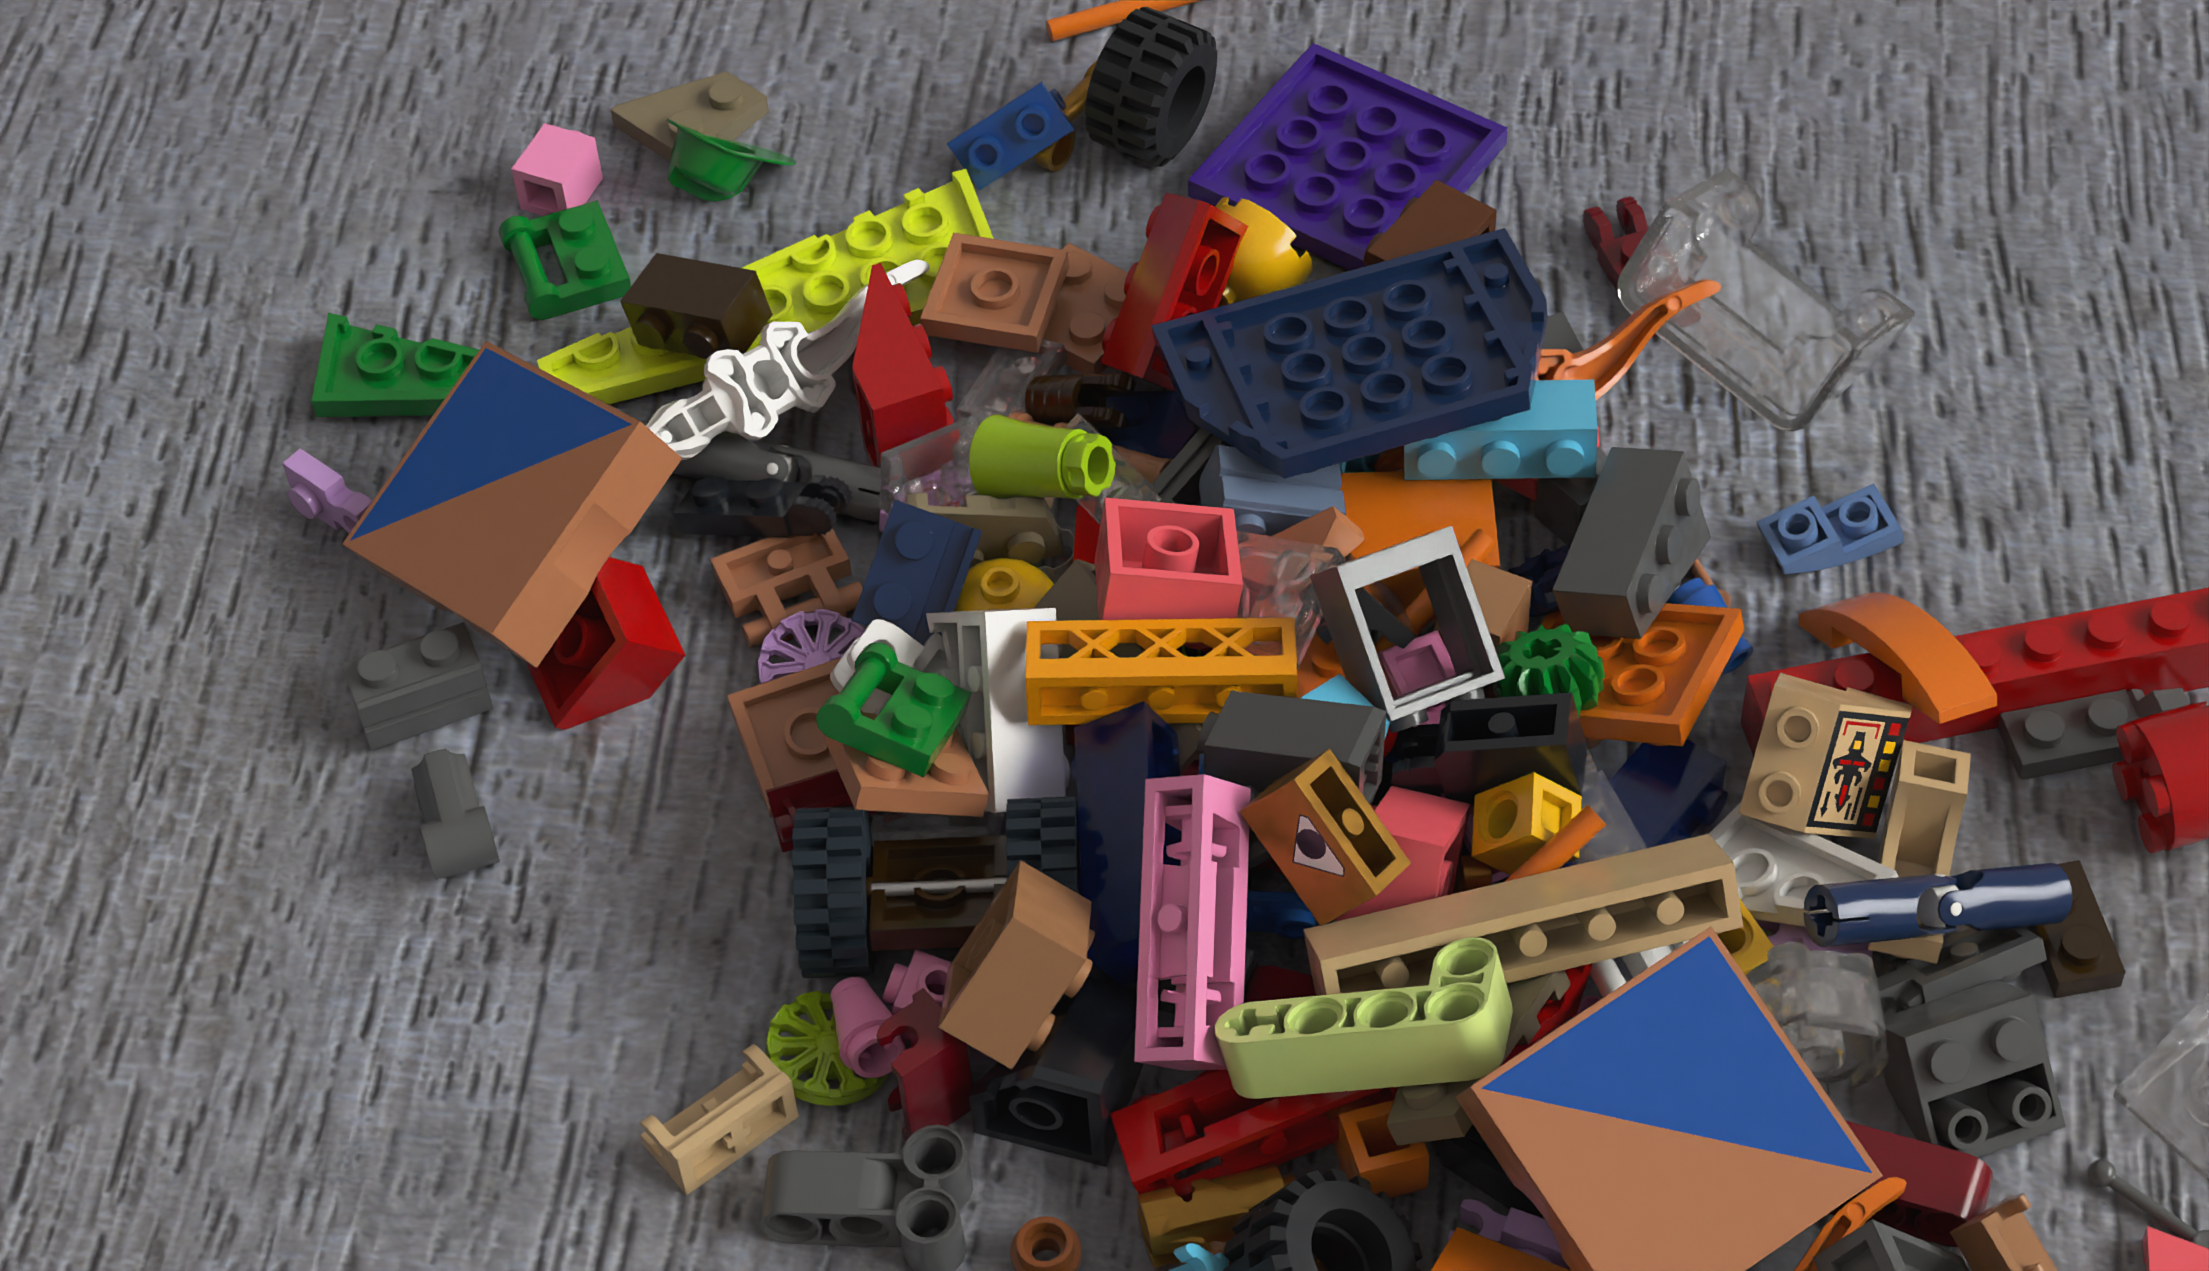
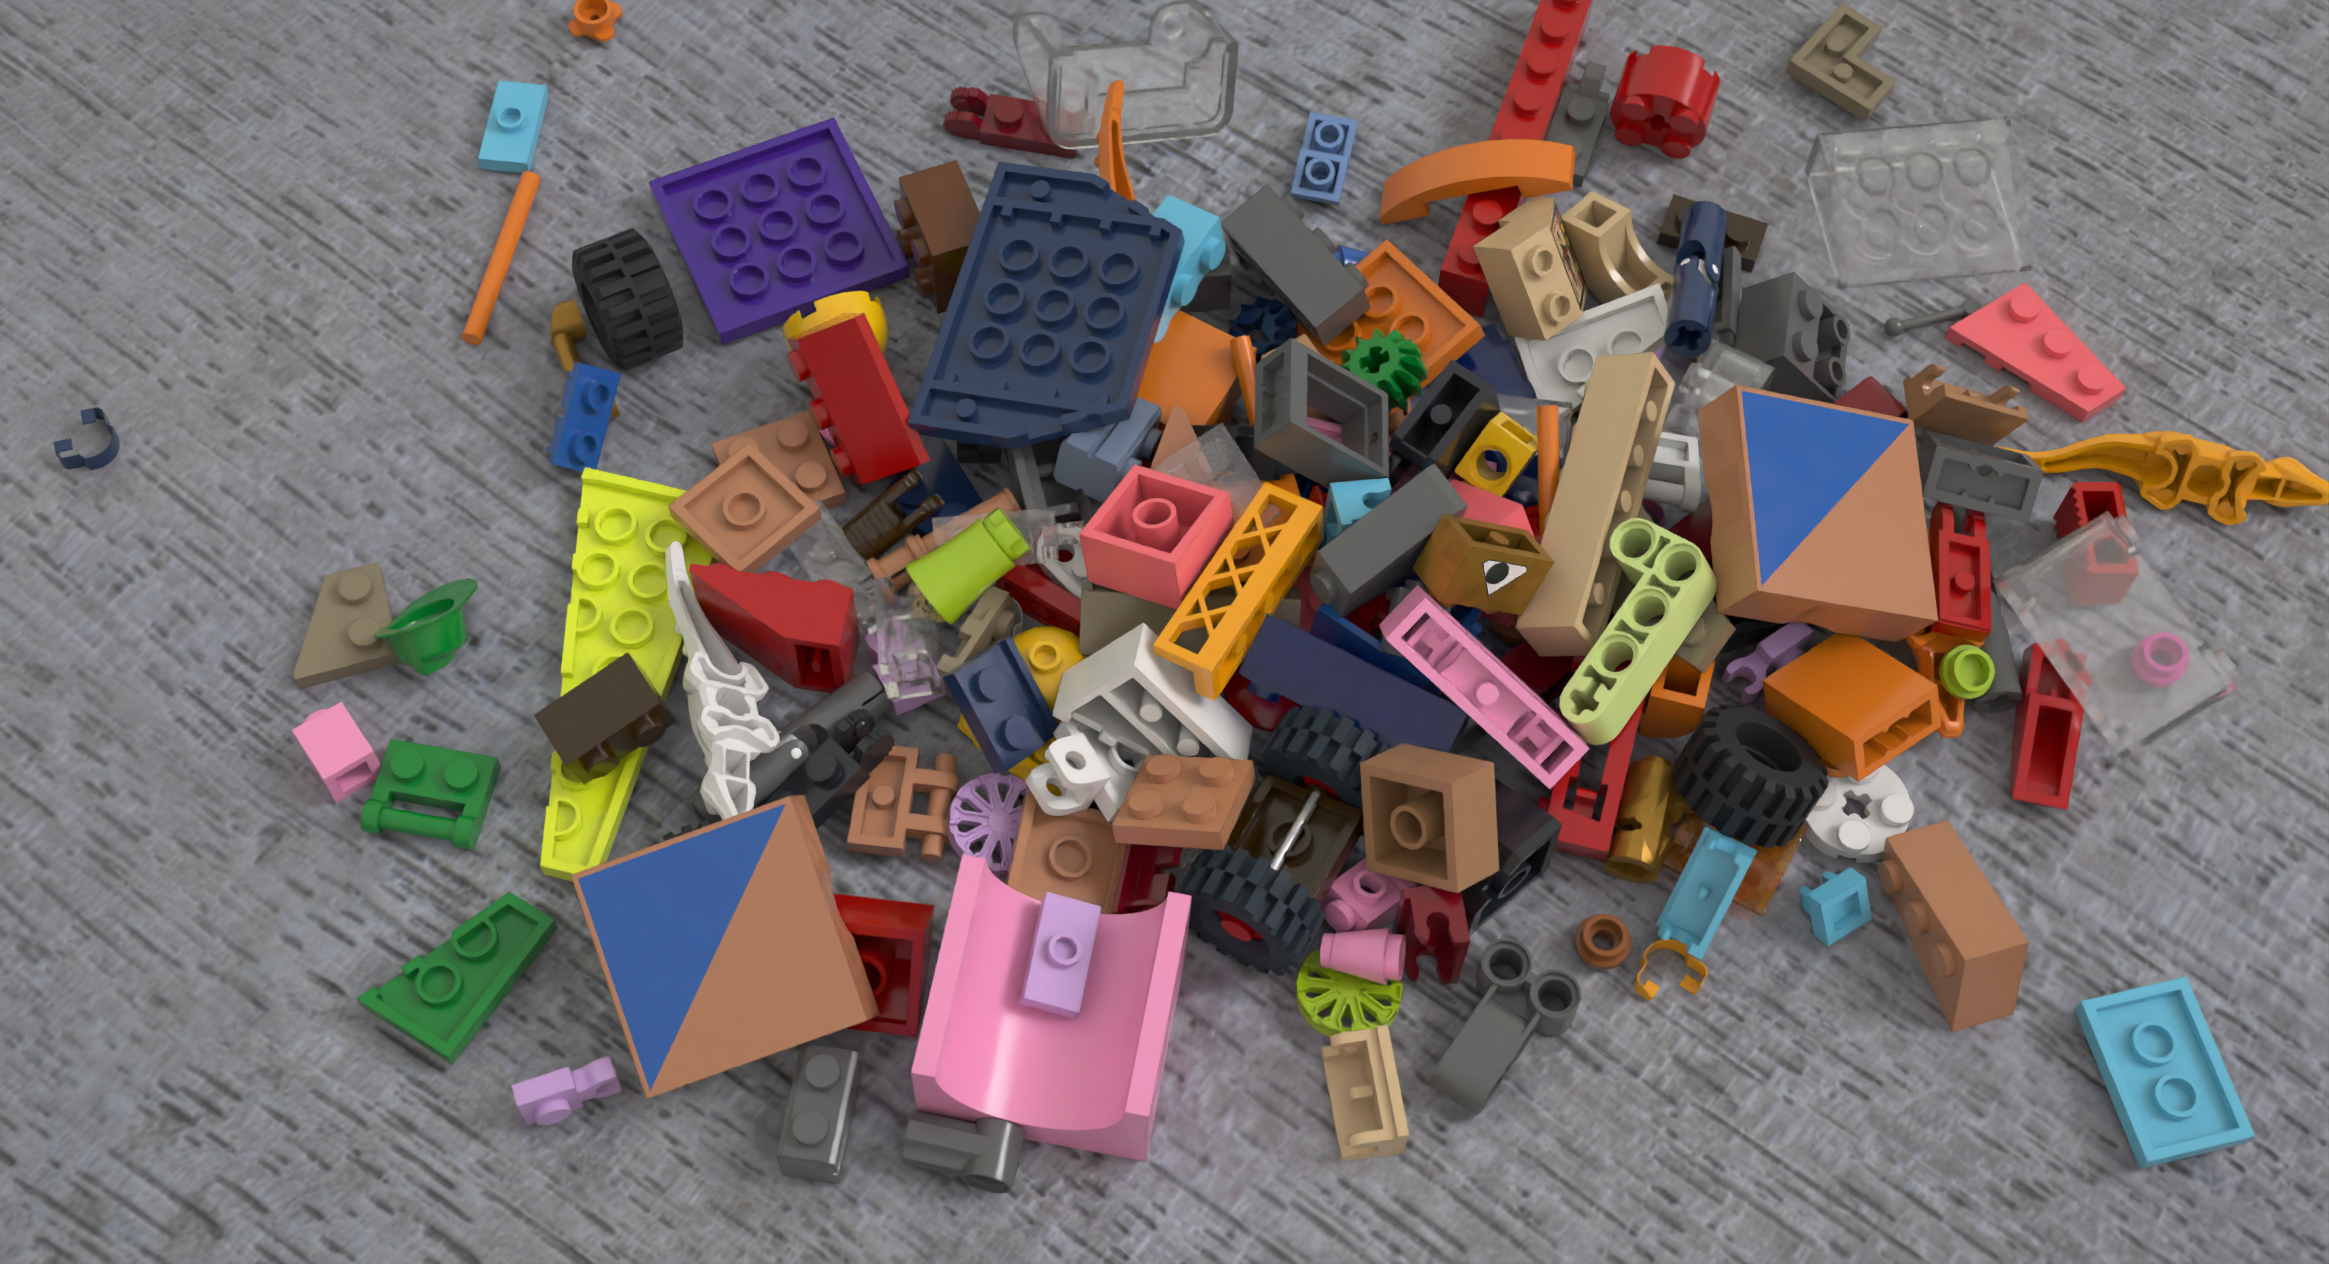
camera: 65 degrees left, 10 degrees up
green plate [816,642,972,778] -> none
none -> bright pink piece [911,854,1192,1162]
none -> lavender plate [1019,892,1101,1019]

